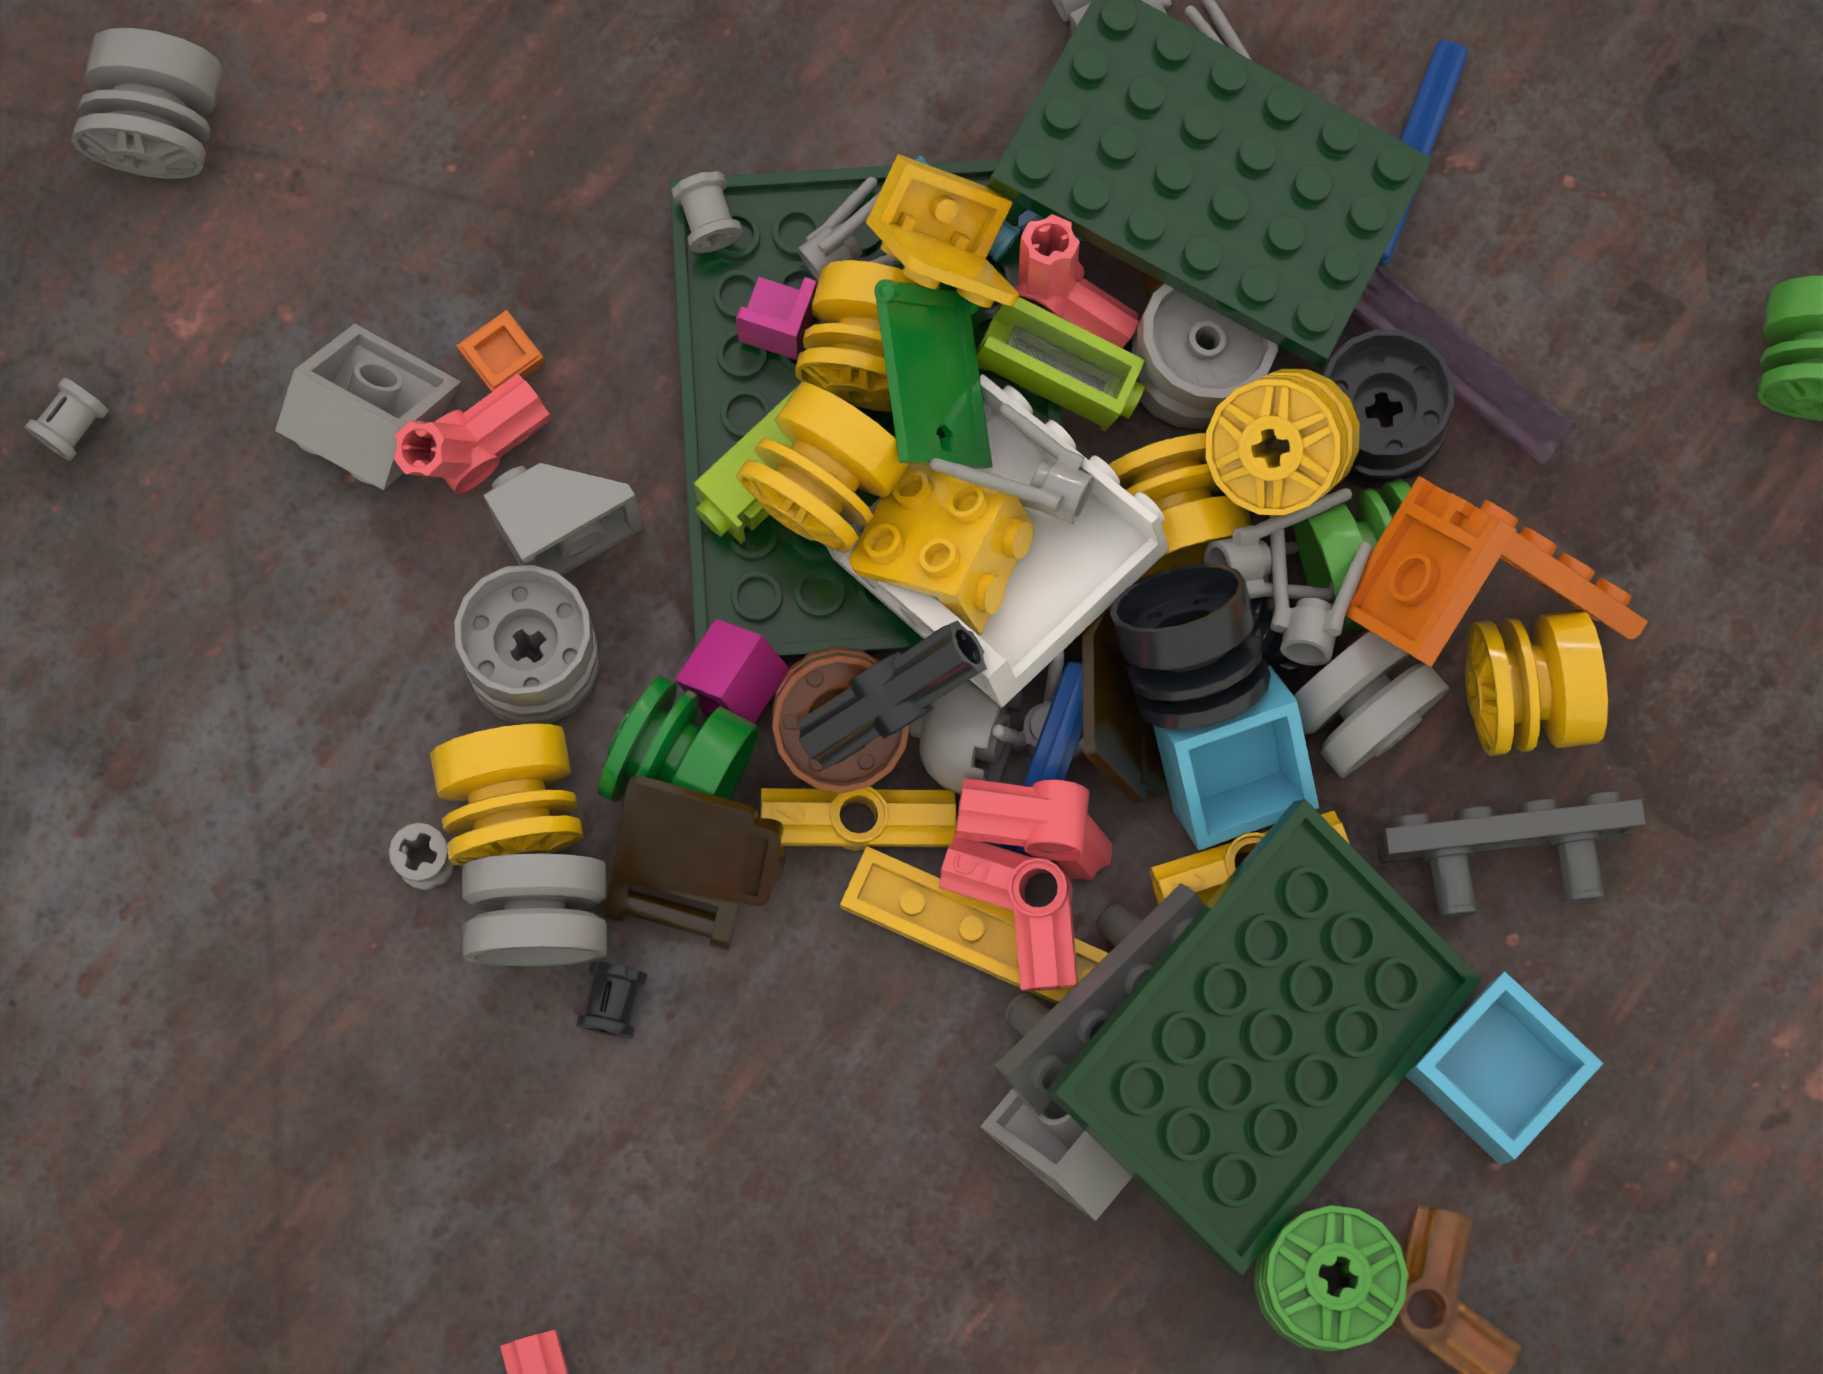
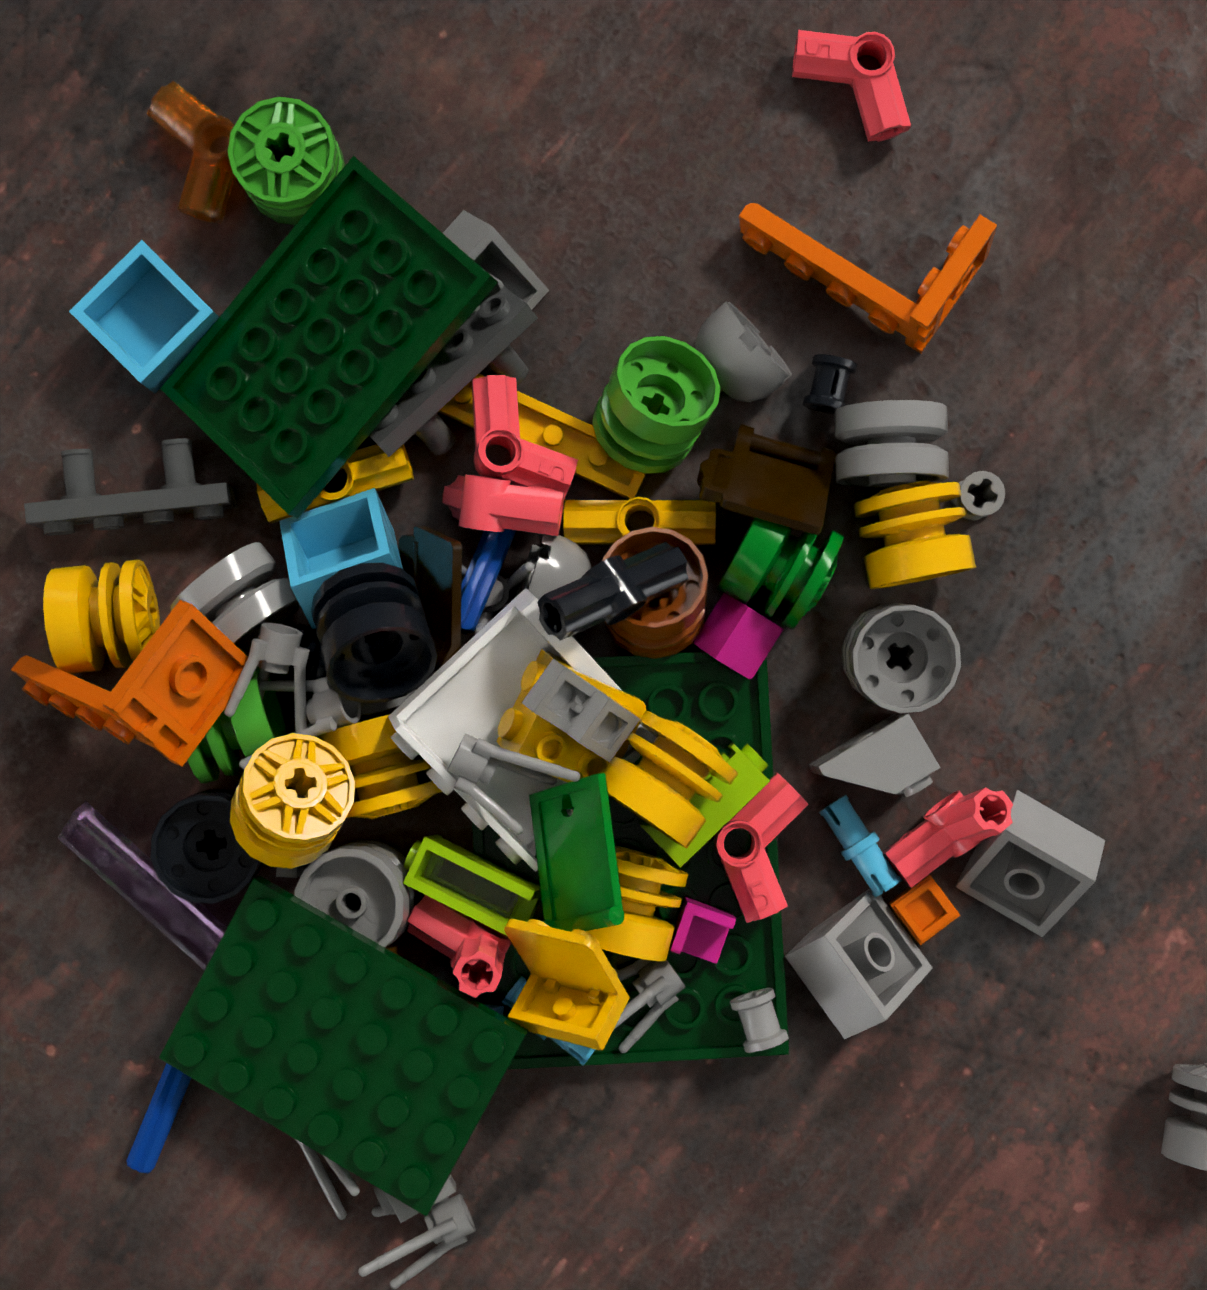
camera: 175 degrees left, 10 degrees up
none -> light grey slope [522,658,640,762]
none -> bright green wheel [592,336,721,474]
none -> light grey cylinder [695,301,792,402]
none -> coral piece [713,772,809,923]
none -> orange bracket [739,203,997,354]
none -> light grey slope [785,889,933,1039]
none -> medium azure pin [819,795,902,897]

